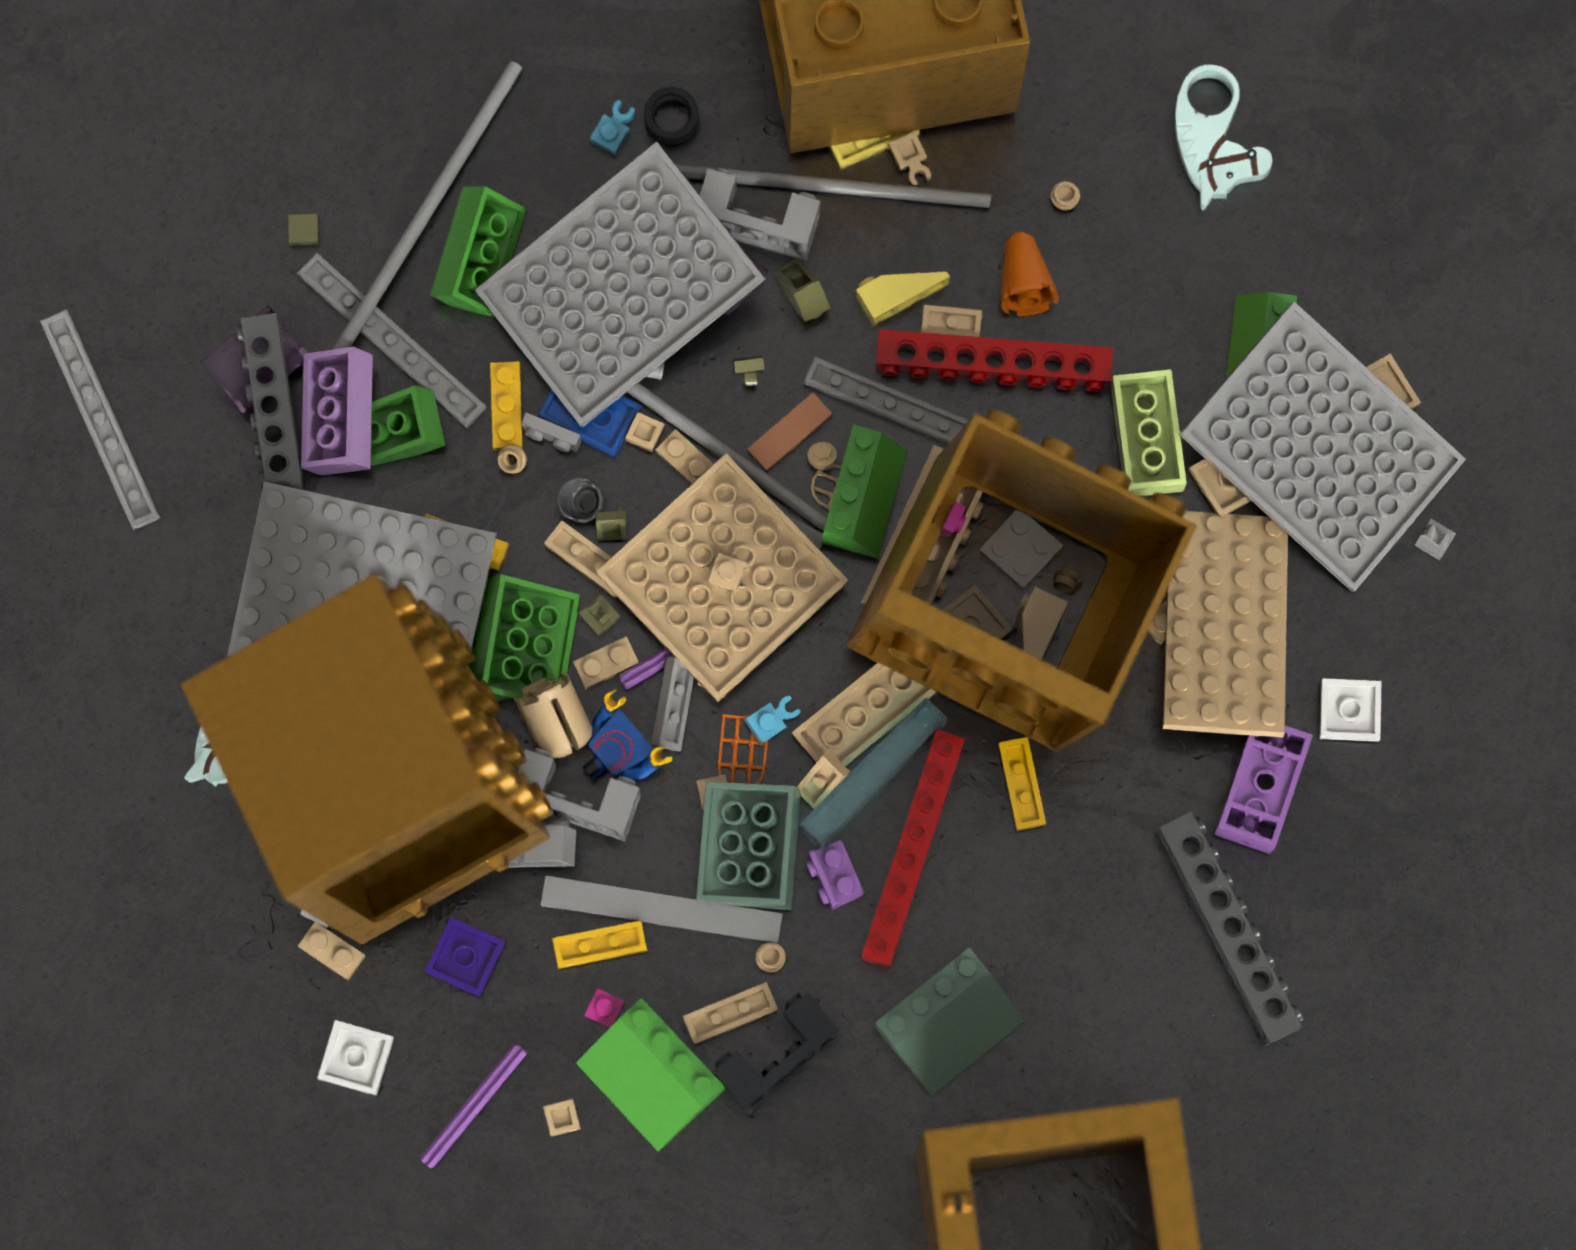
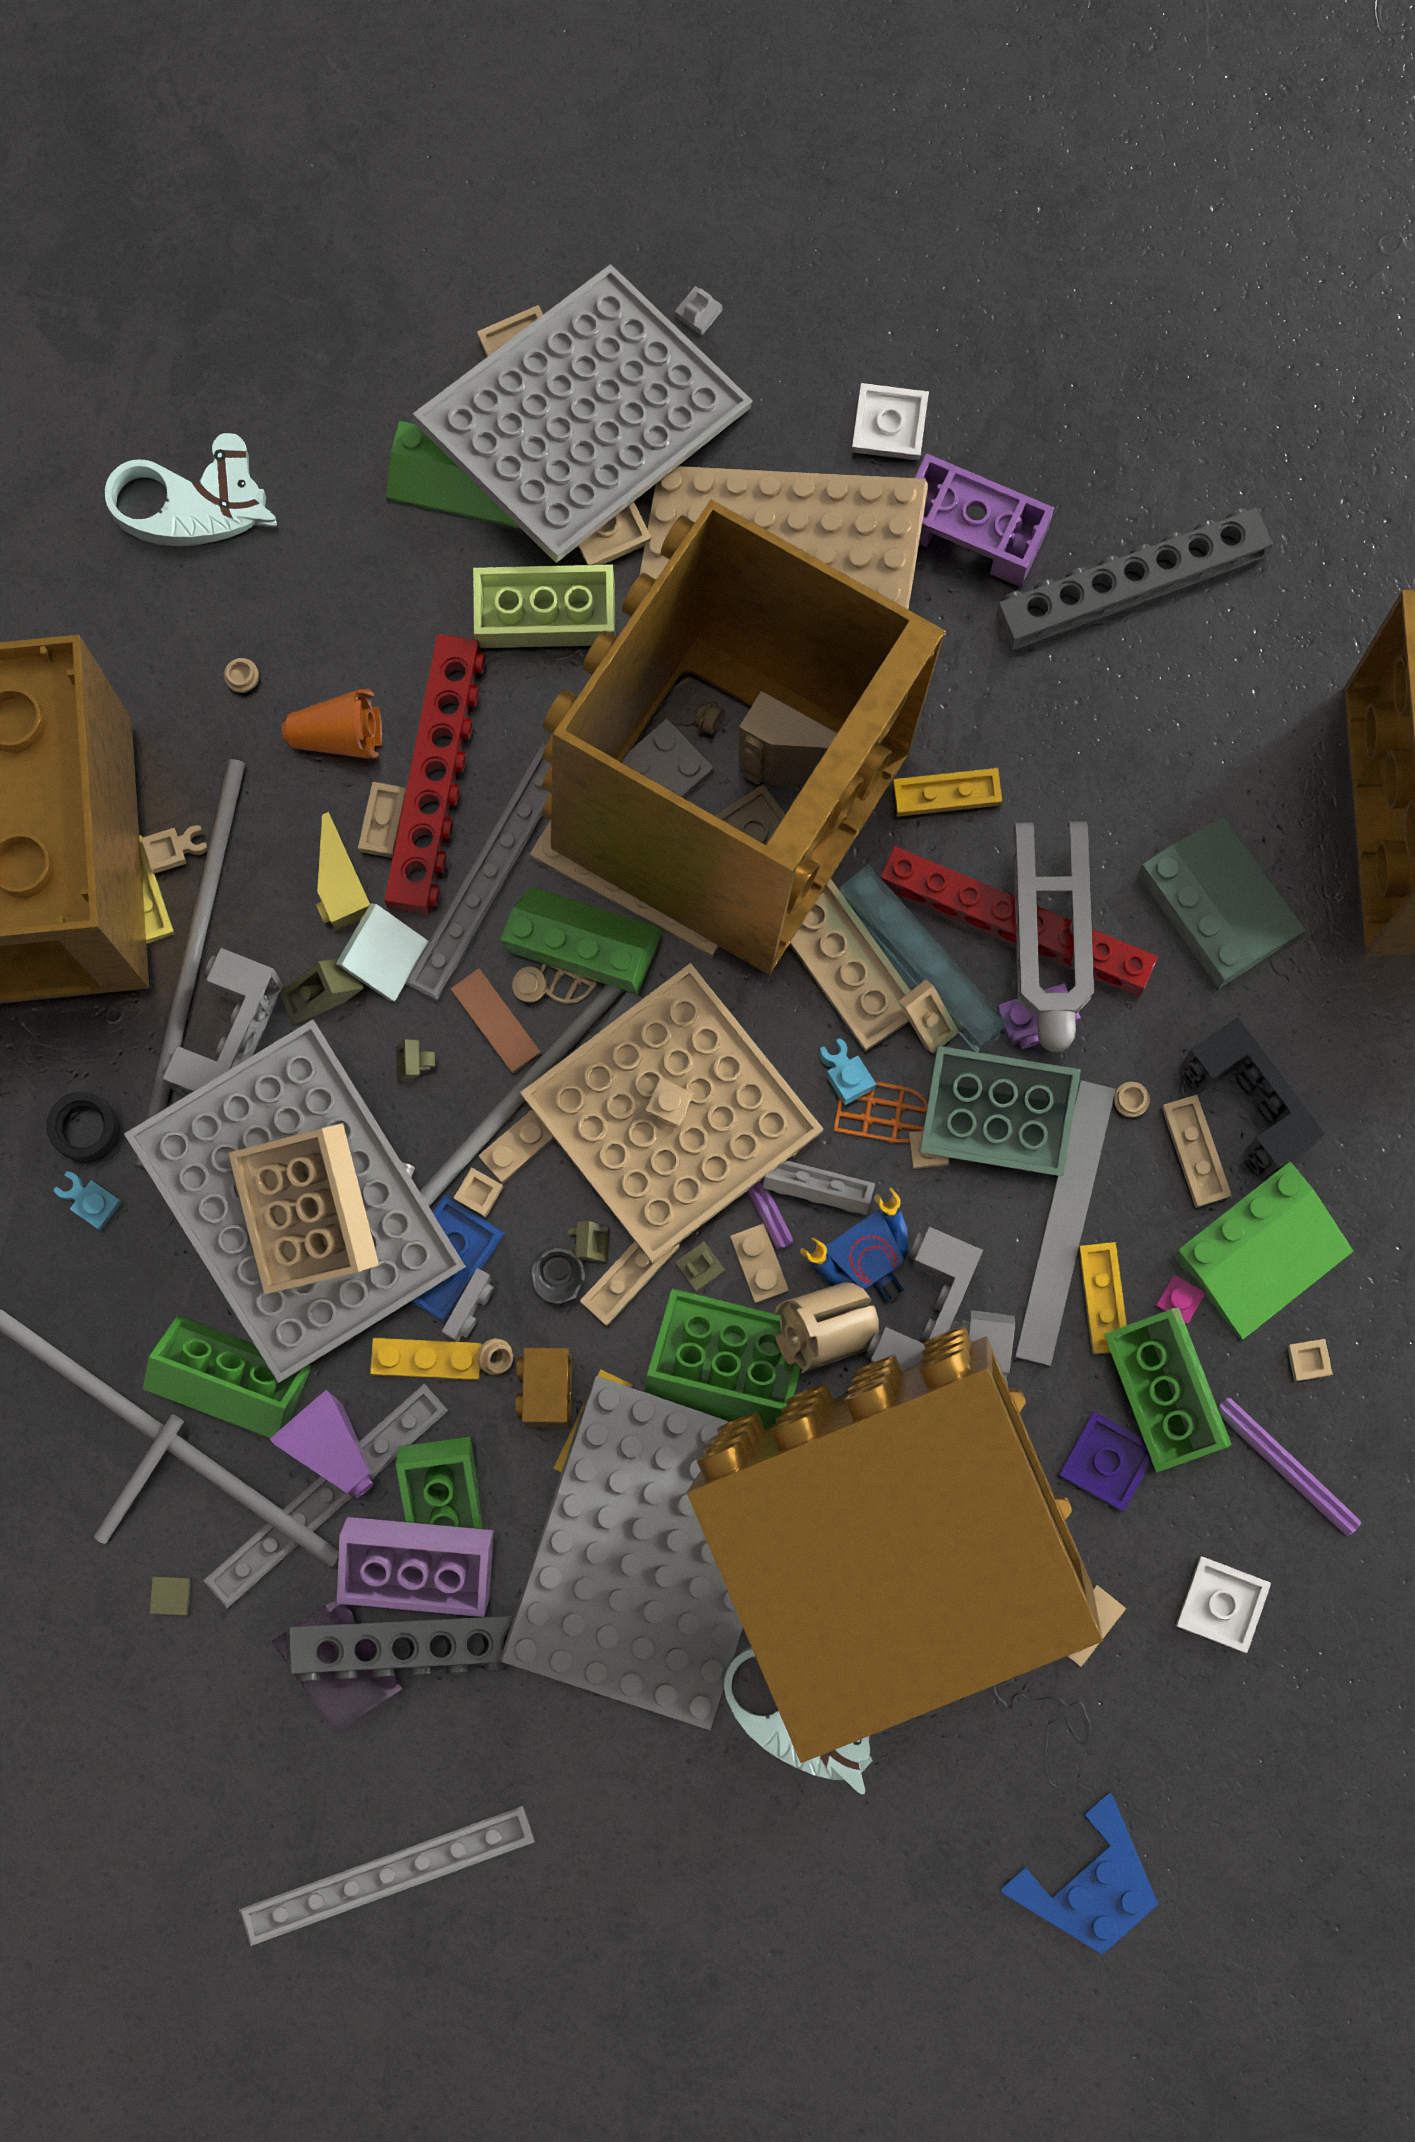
camera: 80 degrees left, 0 degrees up
none -> light grey bar [94,1414,184,1544]
none -> tan slope [228,1123,379,1295]
none -> medium lavender slope [270,1390,374,1498]
none -> light aqua tile [336,903,429,1002]
none -> pearl gold brick [516,1348,572,1429]
none -> blue wing [1000,1792,1158,1955]
none -> light grey piece [1013,821,1094,1052]
none -> bright green slope [1104,1307,1232,1473]

